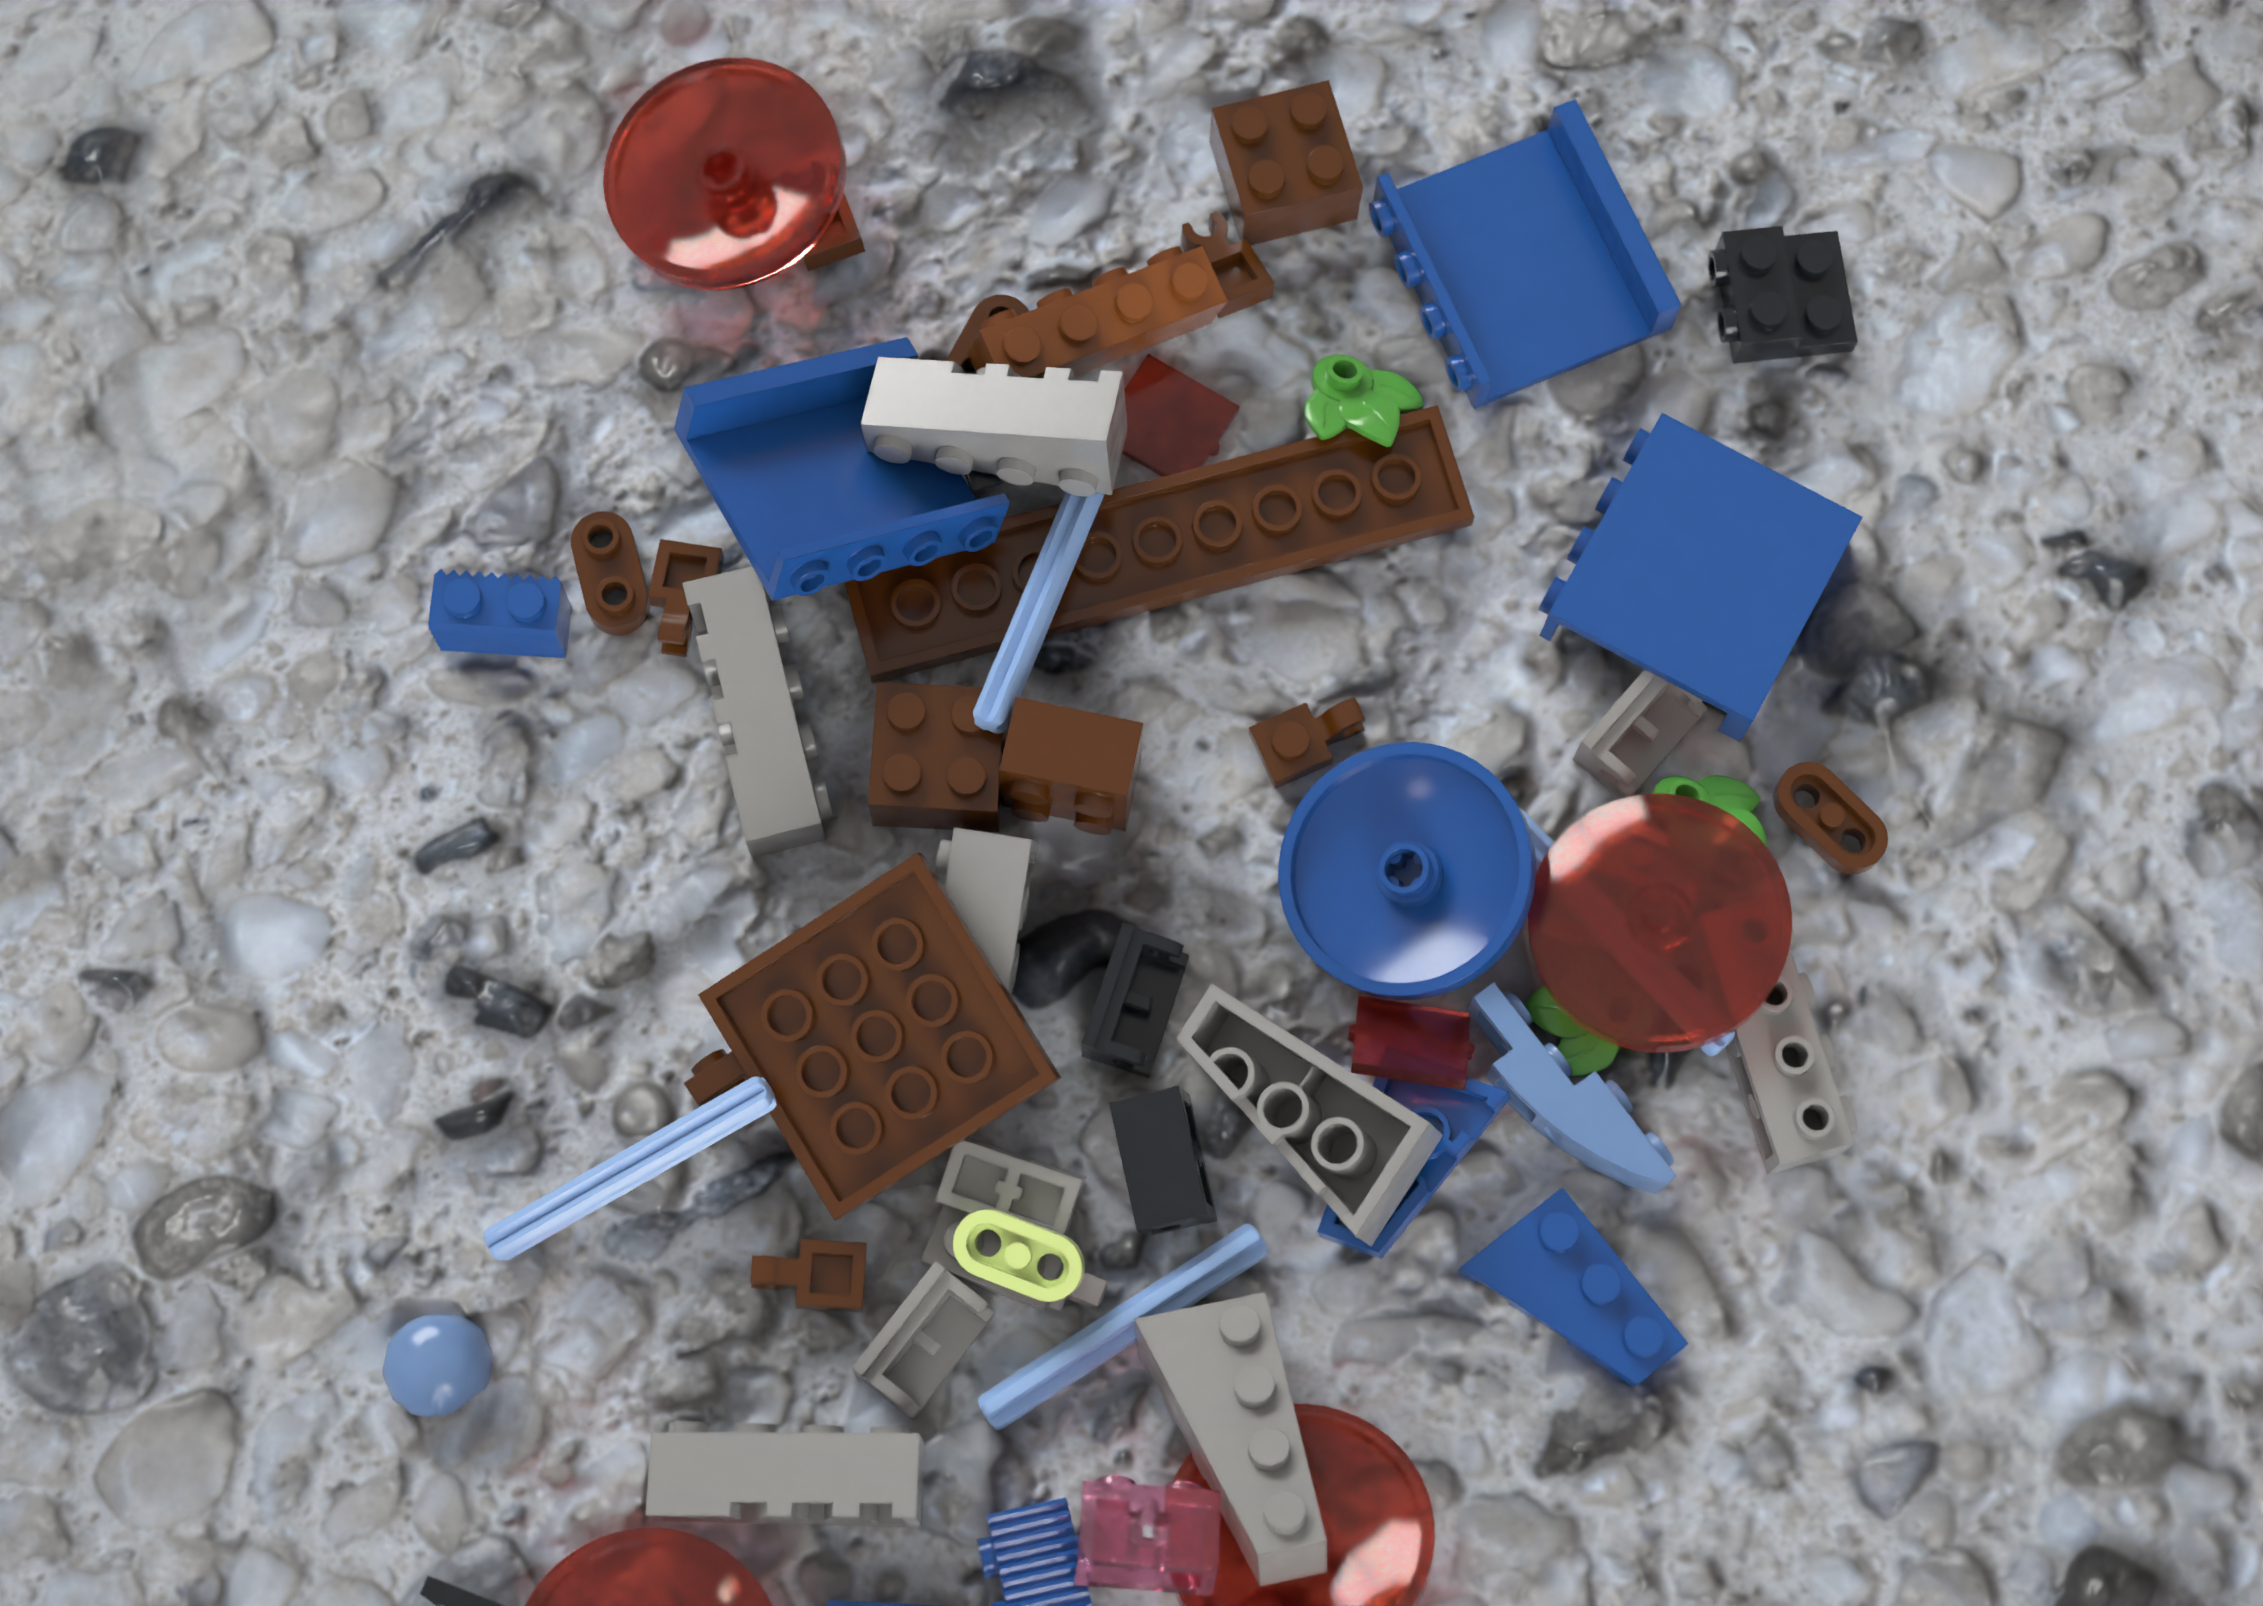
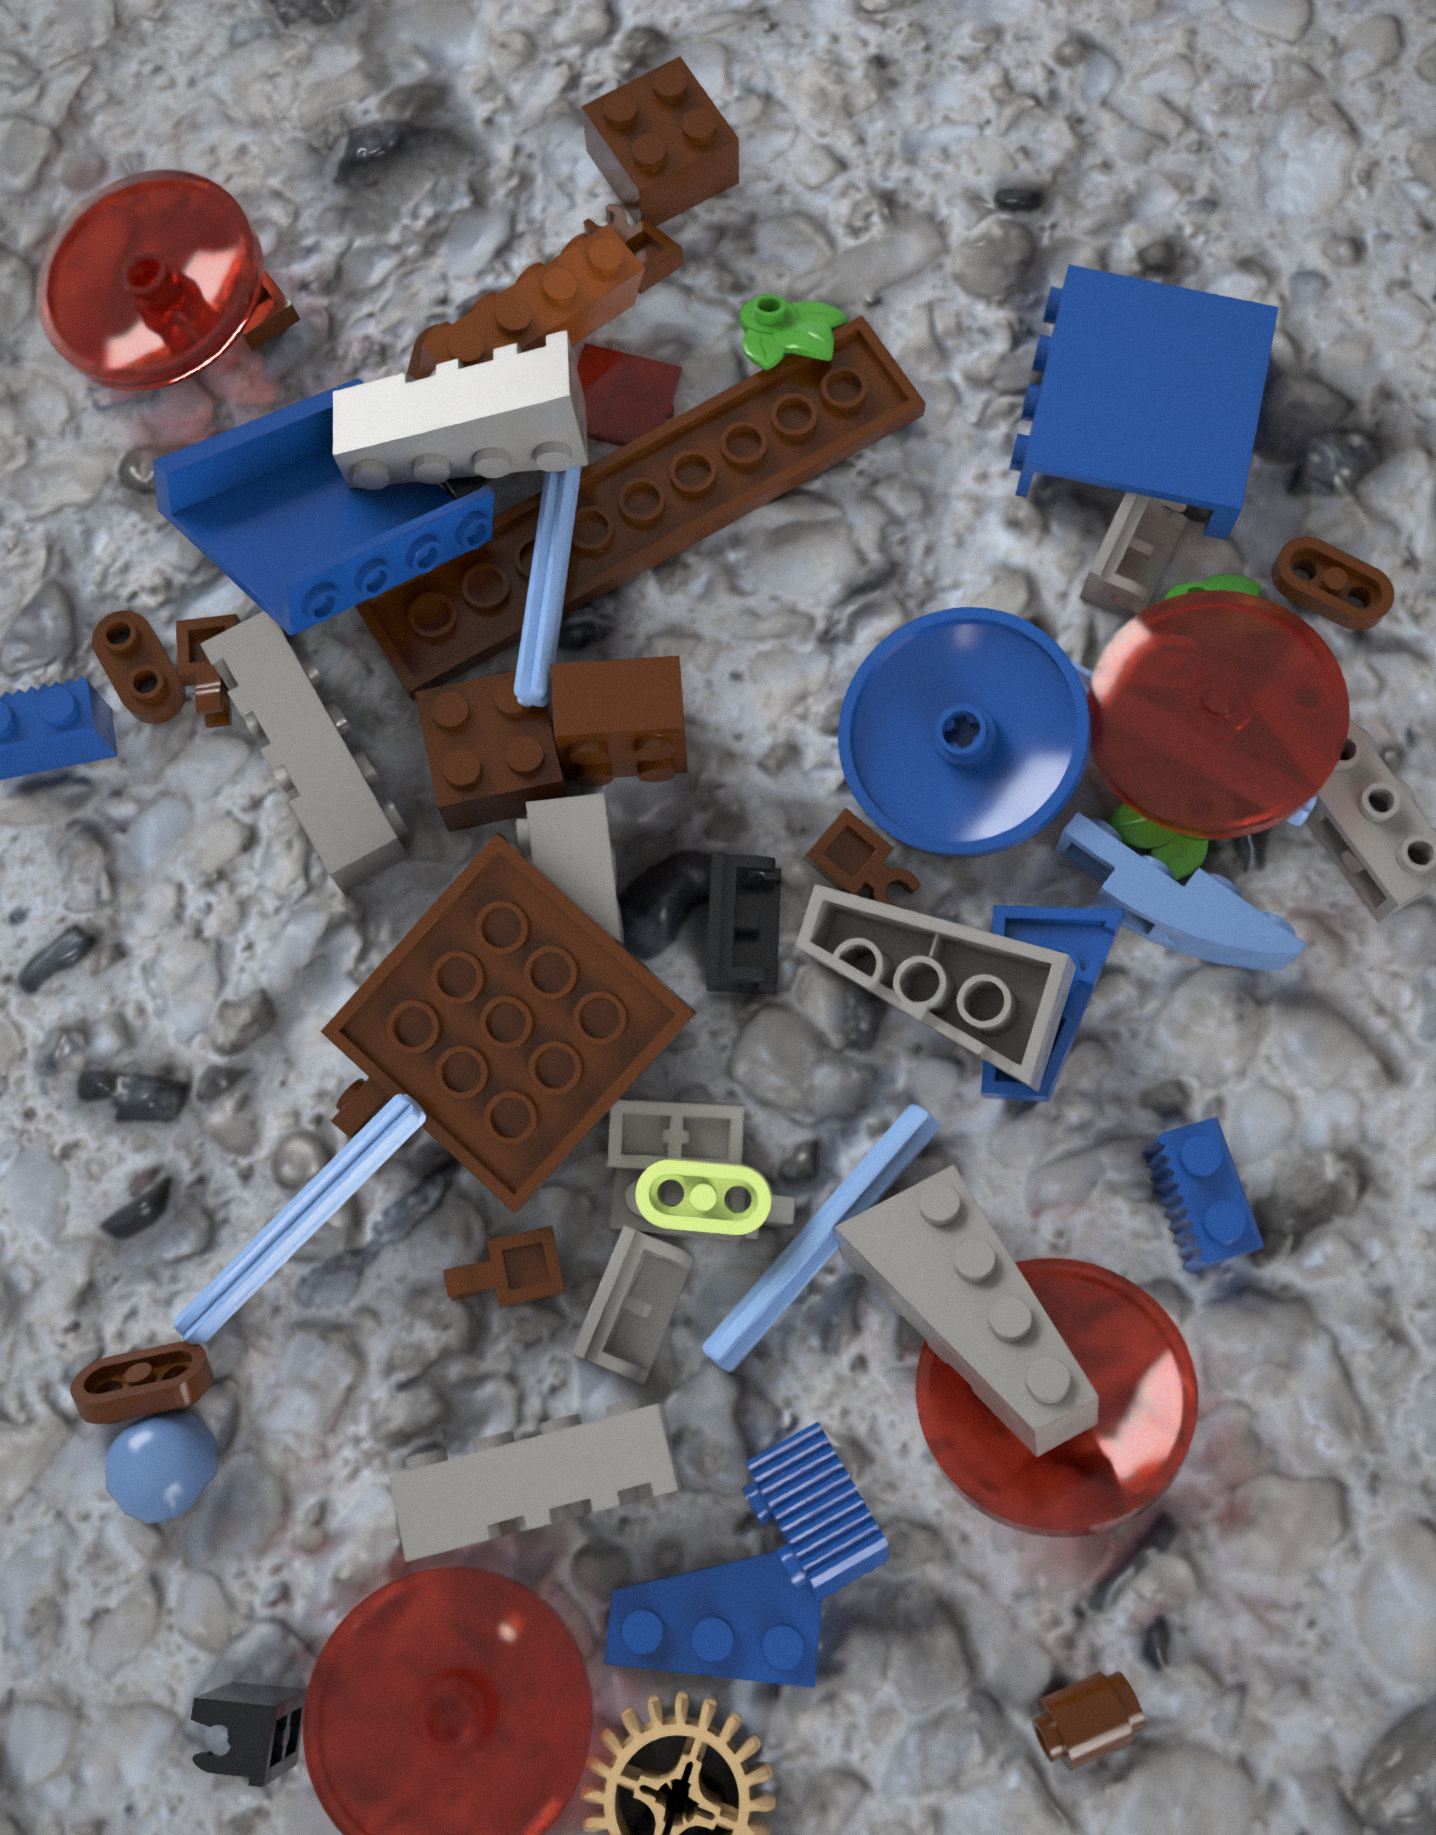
camera: 10 degrees left, 0 degrees up
clear pink brick [1074,1475,1221,1596] -> none
black hinge [1109,1085,1218,1235] -> none
reddish brown plate [1249,697,1366,789] -> none
clear red piece [1347,996,1475,1090] -> none
blue panel [1369,99,1681,409] -> none
blue wing [1458,1187,1689,1387] -> none
black plate [1708,226,1858,364] -> none
none -> reddish brown plate [70,1341,213,1424]
none -> reddish brown plate [802,808,921,907]
none -> blue brick [1142,1117,1265,1272]

